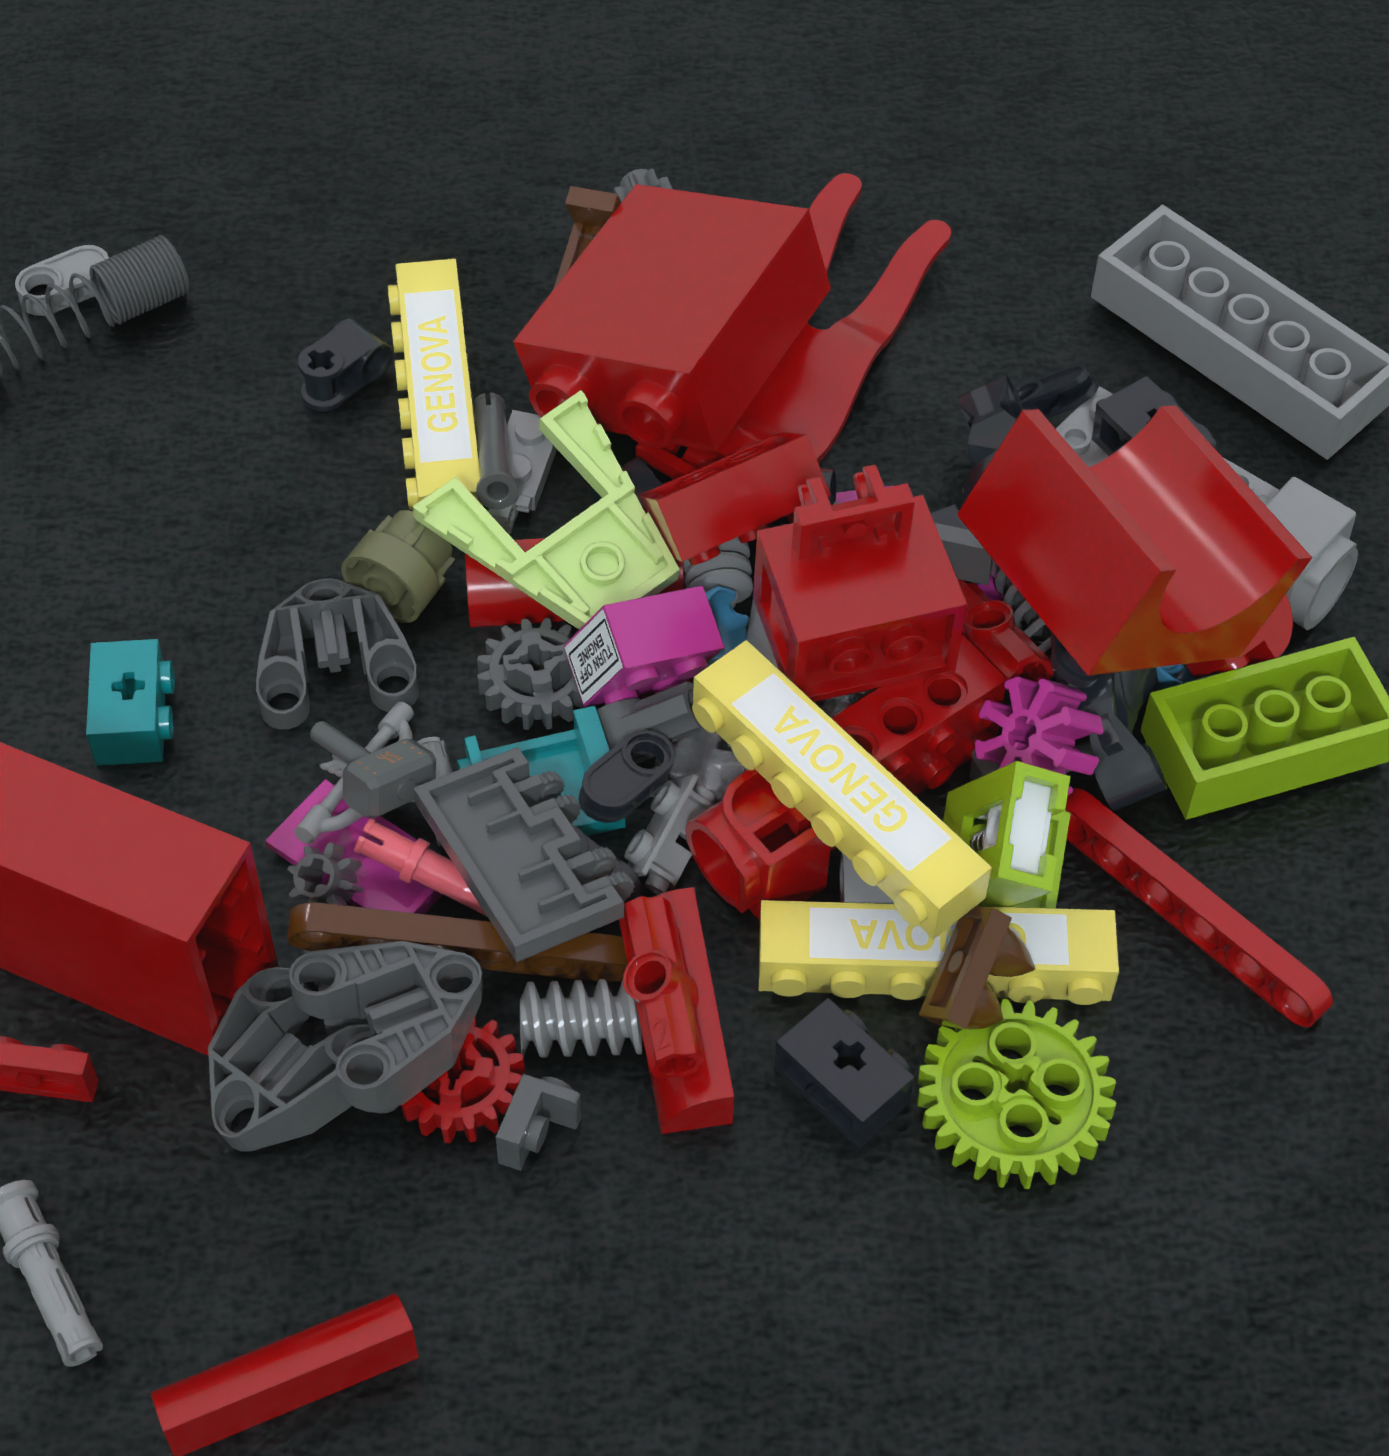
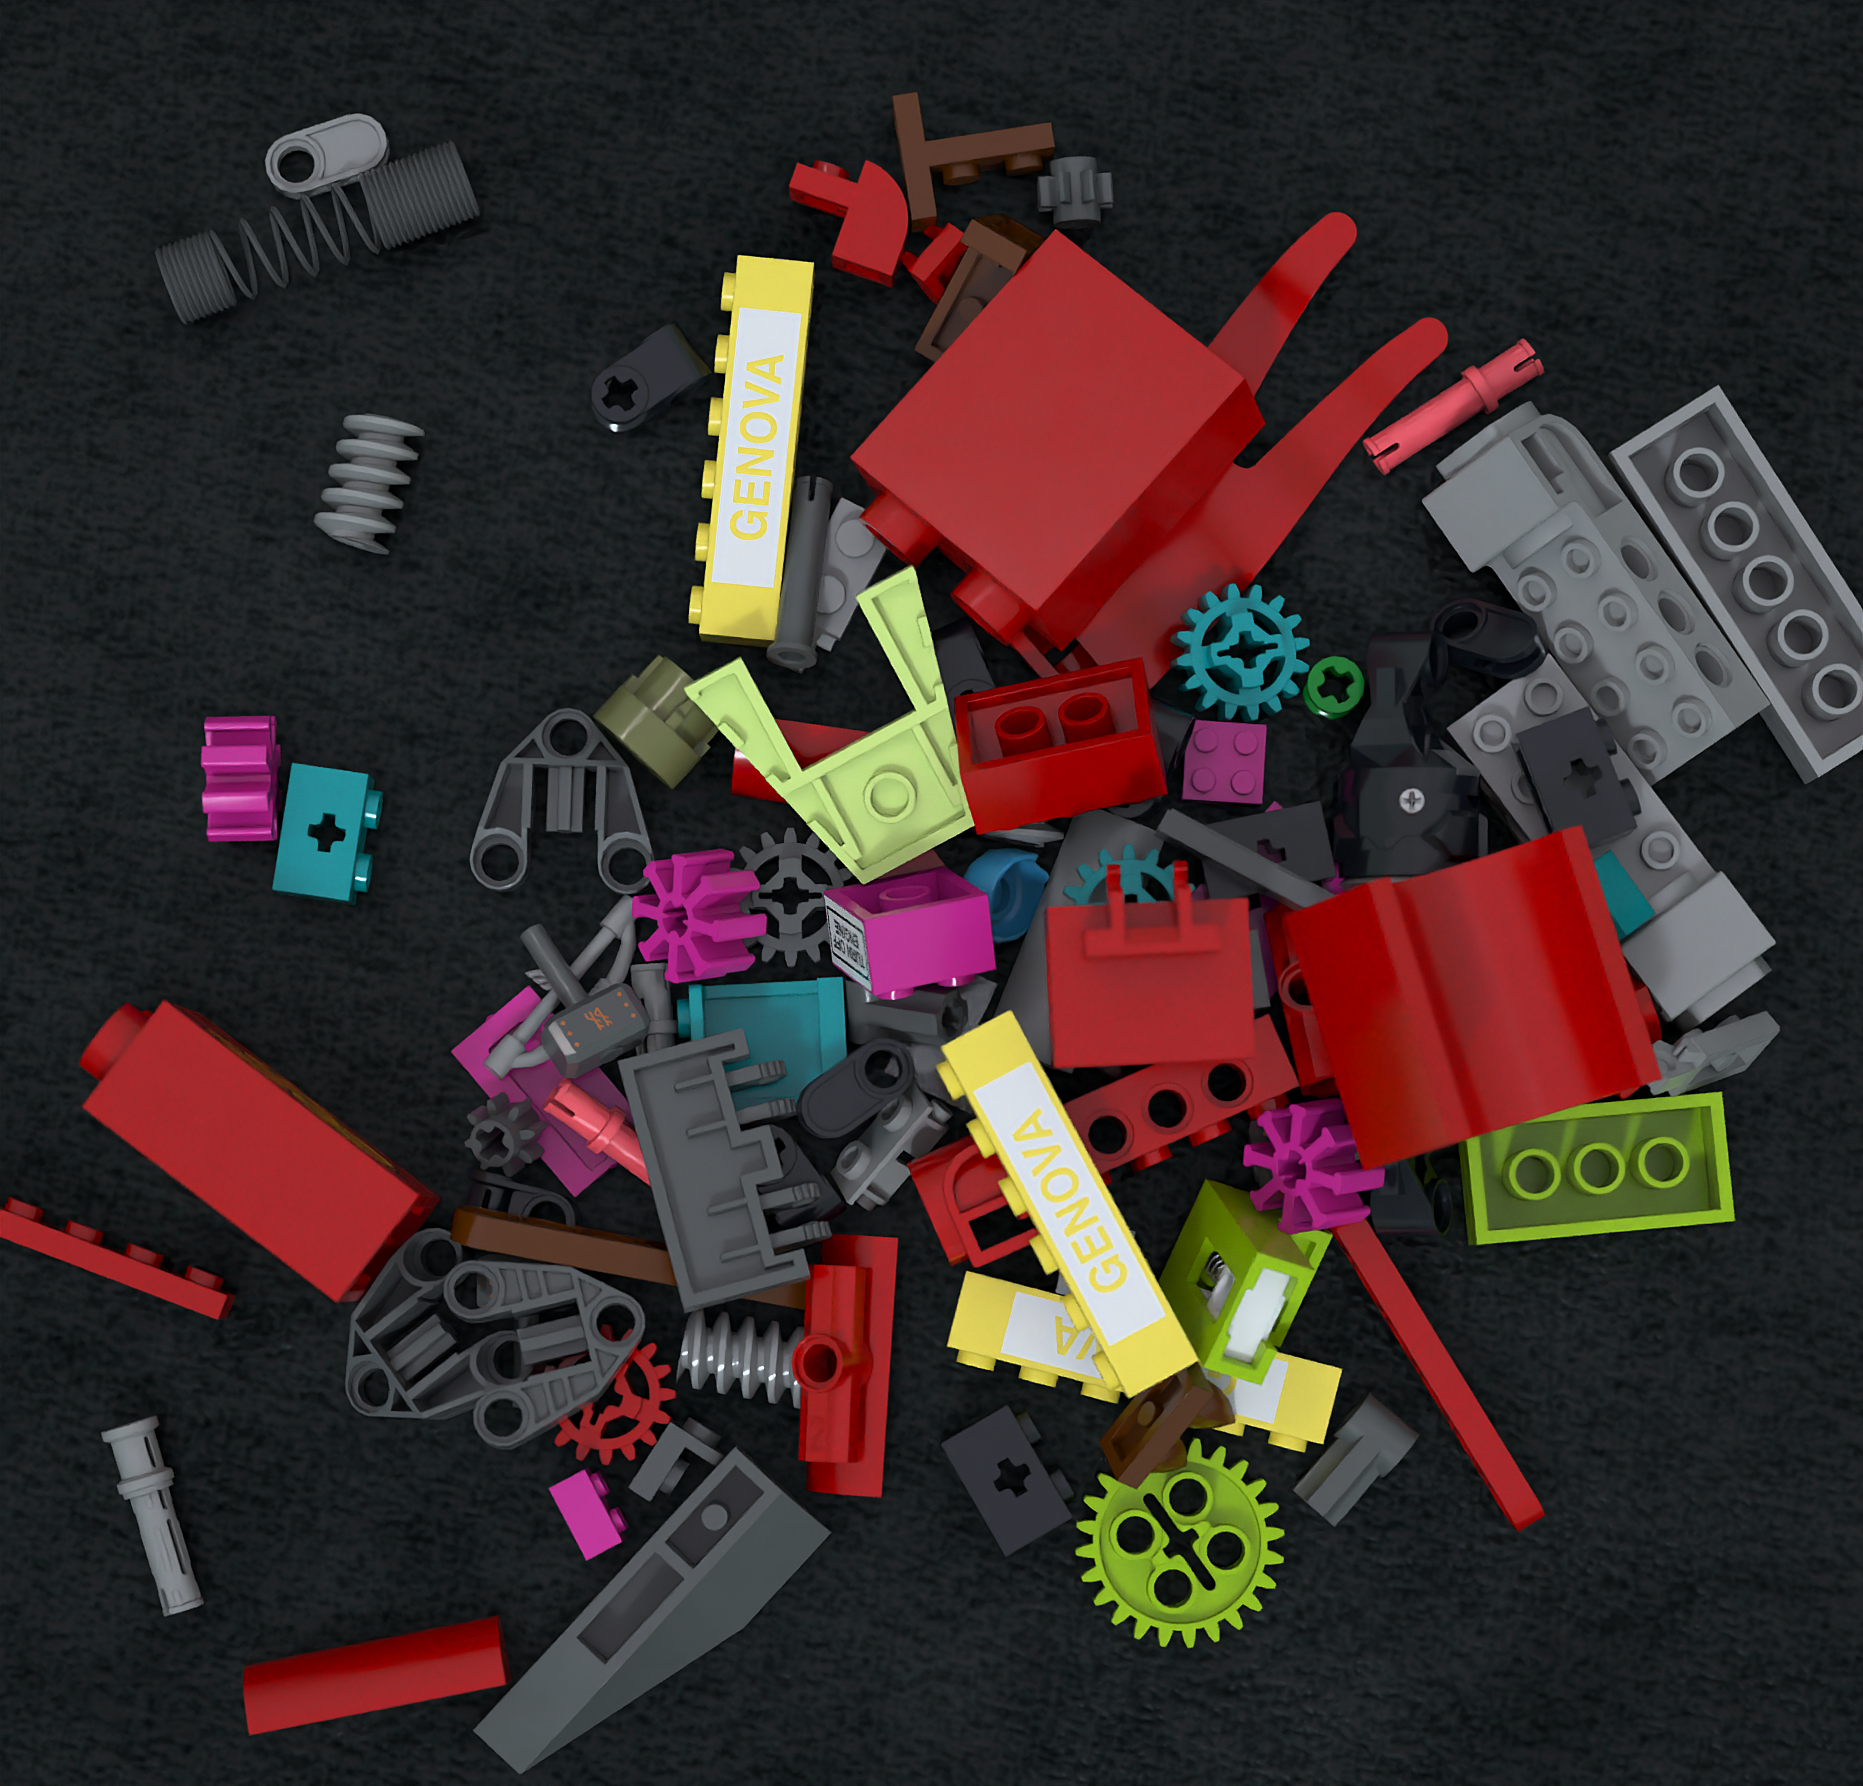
camera: 10 degrees right, 30 degrees up
none -> dark pink gear [201,716,282,842]
none -> light grey piece [314,414,425,554]
none -> dark grey wedge [473,1444,831,1774]
none -> dark pink piece [549,1466,629,1561]
none -> dark pink gear [632,849,767,983]
none -> red brick [789,160,908,288]
none -> reddish brown bracket [892,92,1055,233]
none -> red tile [901,223,969,305]
none -> teal gear [1170,583,1310,723]
none -> dark grey piece [1292,1392,1419,1527]
none -> green bush [1302,656,1365,720]
none -> coral pin [1363,338,1545,475]
none -> light grey brick [1422,401,1771,786]
none -> light grey hinge [1647,1011,1780,1097]

